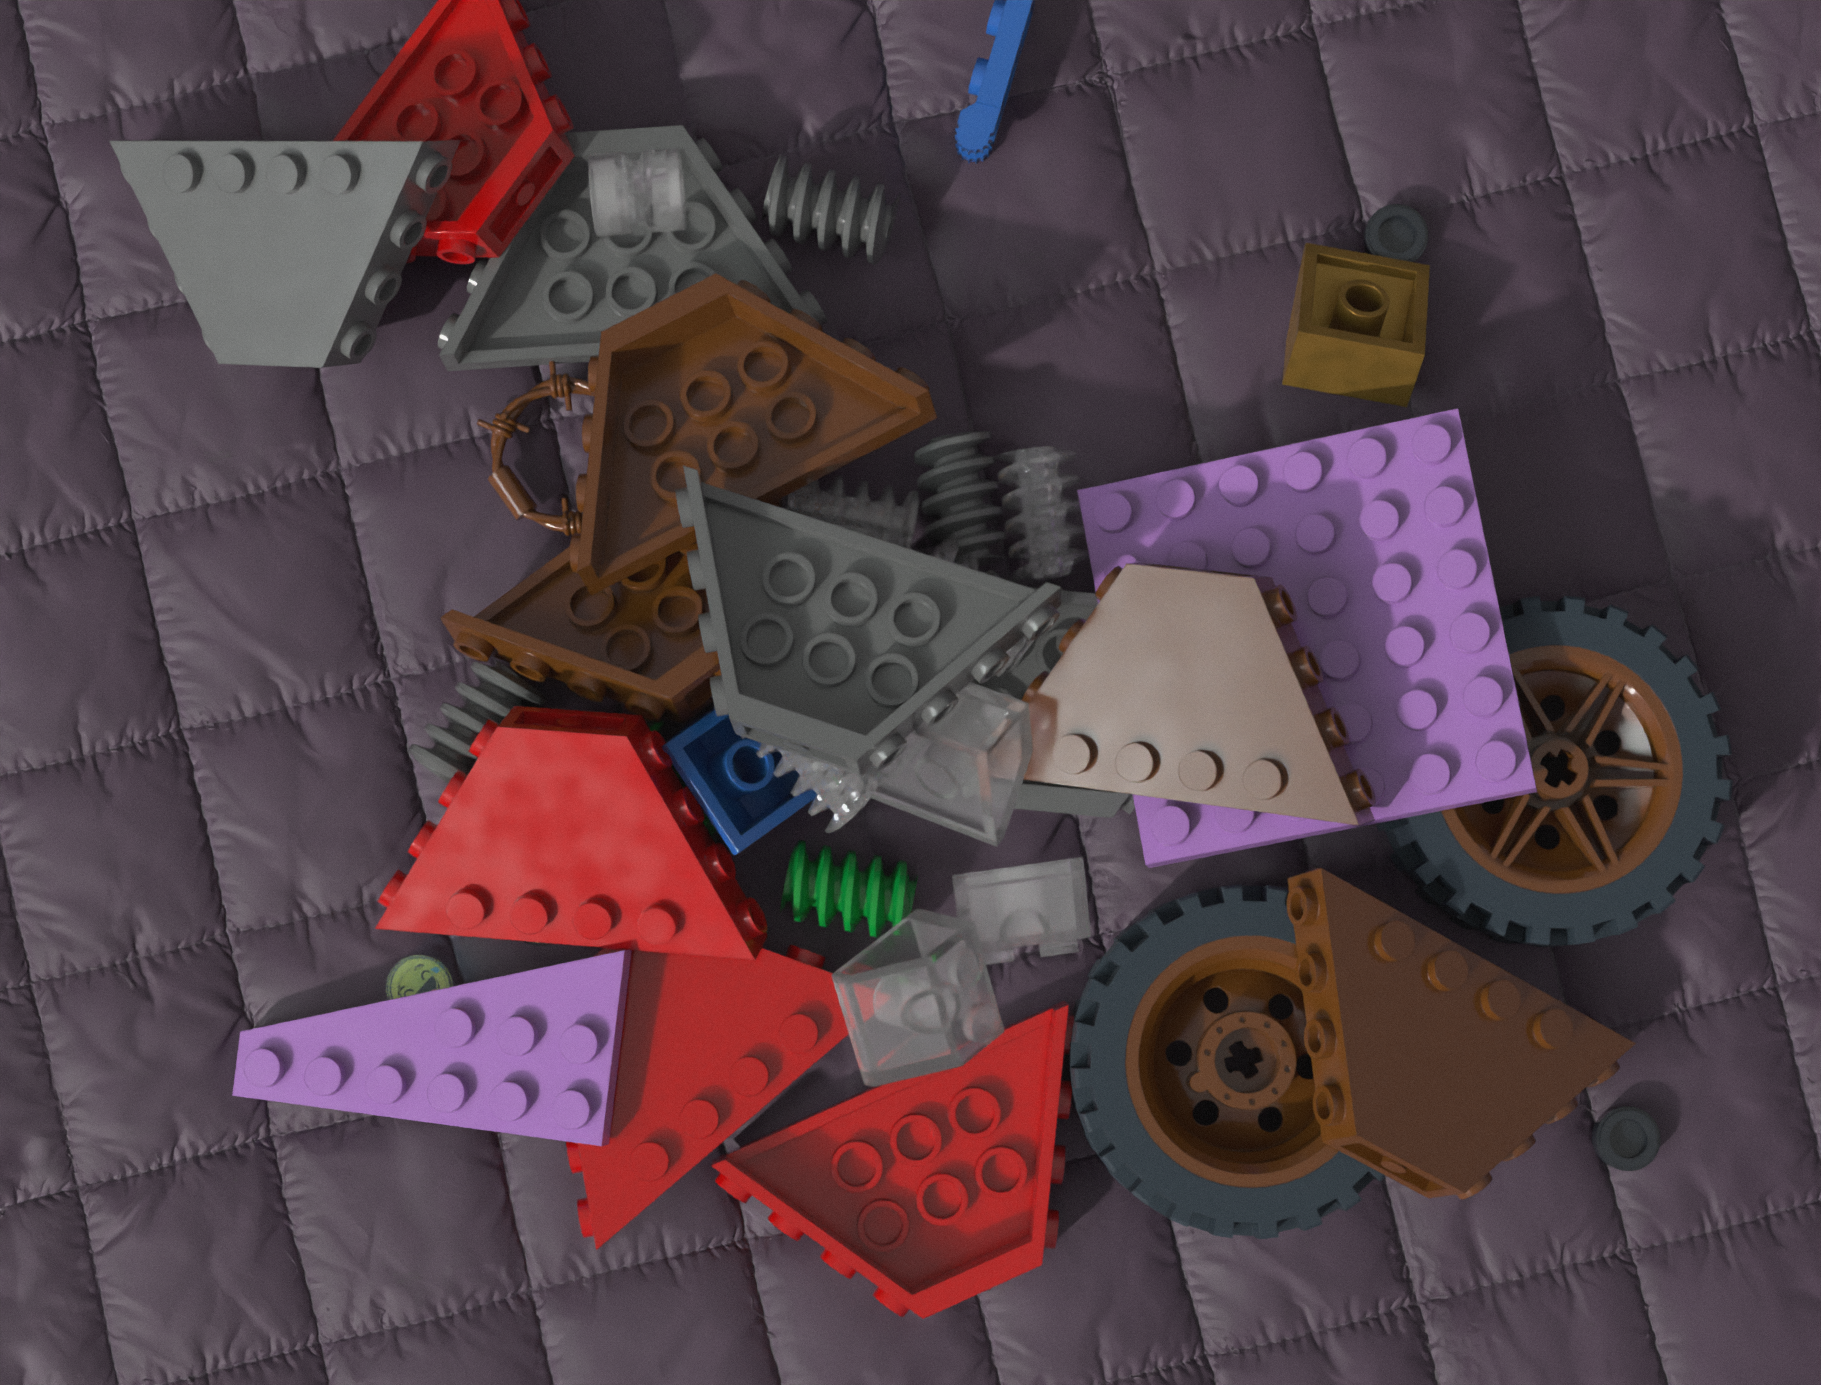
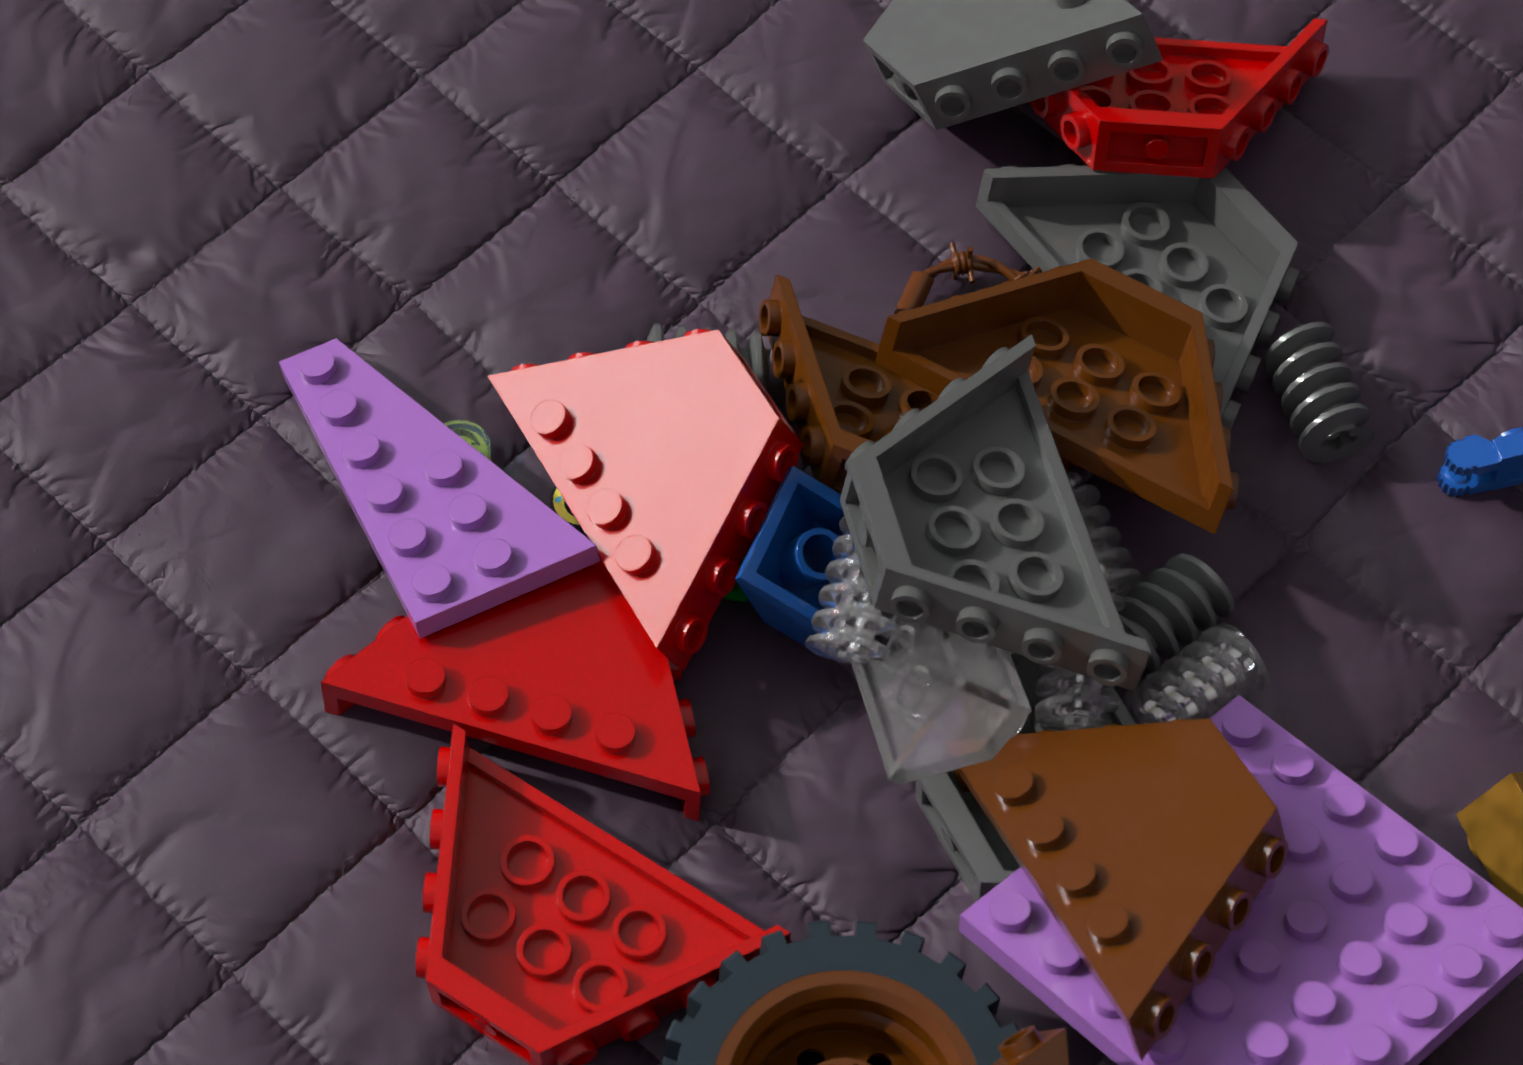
camera: 50 degrees right, 25 degrees down
clear wheel [589,147,687,237] -> none
green piece [780,840,919,943] -> none
clear slope [831,908,1005,1087] -> none
clear slope [952,857,1091,966] -> none

